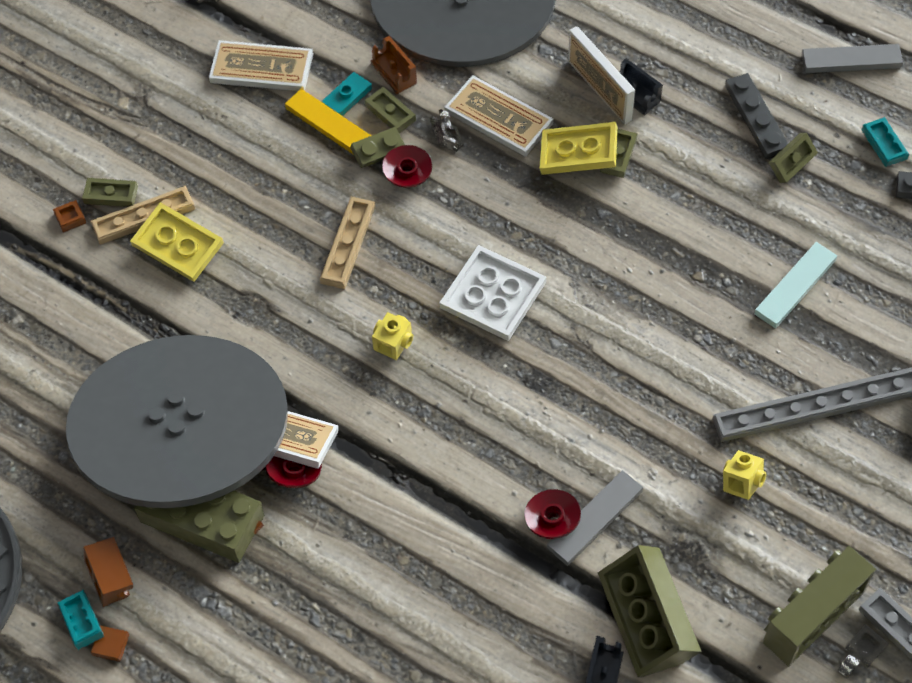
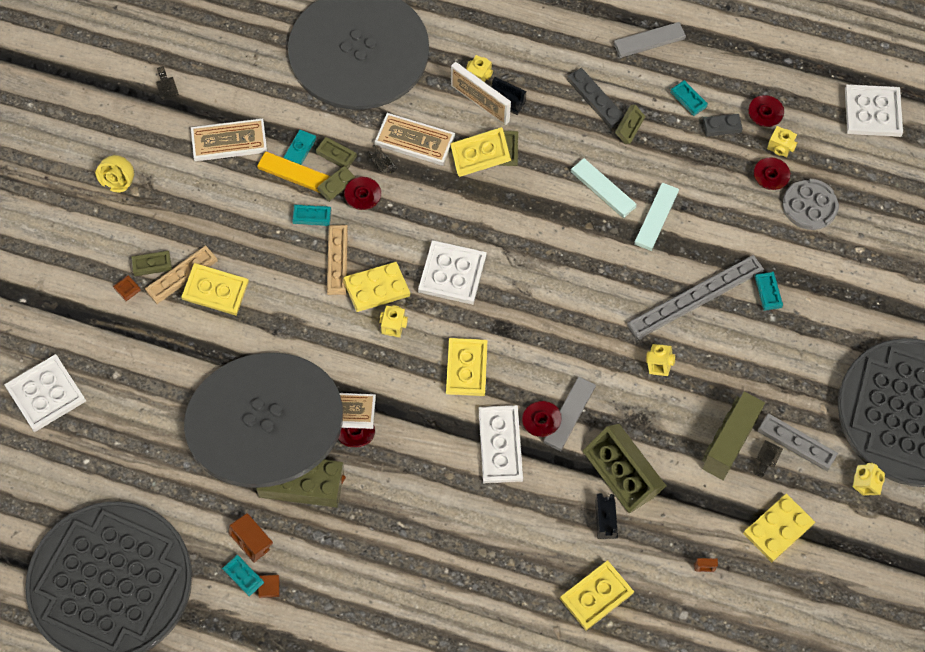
camera: 20 degrees left, 5 degrees up
dark orange hinge [370,36,417,94] -> none
none -> light yellow cylinder [95,155,134,193]
none -> teal plate [292,205,332,226]
none -> light yellow plate [343,262,410,312]
none -> light yellow plate [446,338,488,396]
none -> light yellow brick [466,55,493,82]
none -> white tile [479,405,523,483]
none -> light aqua tile [571,158,637,218]

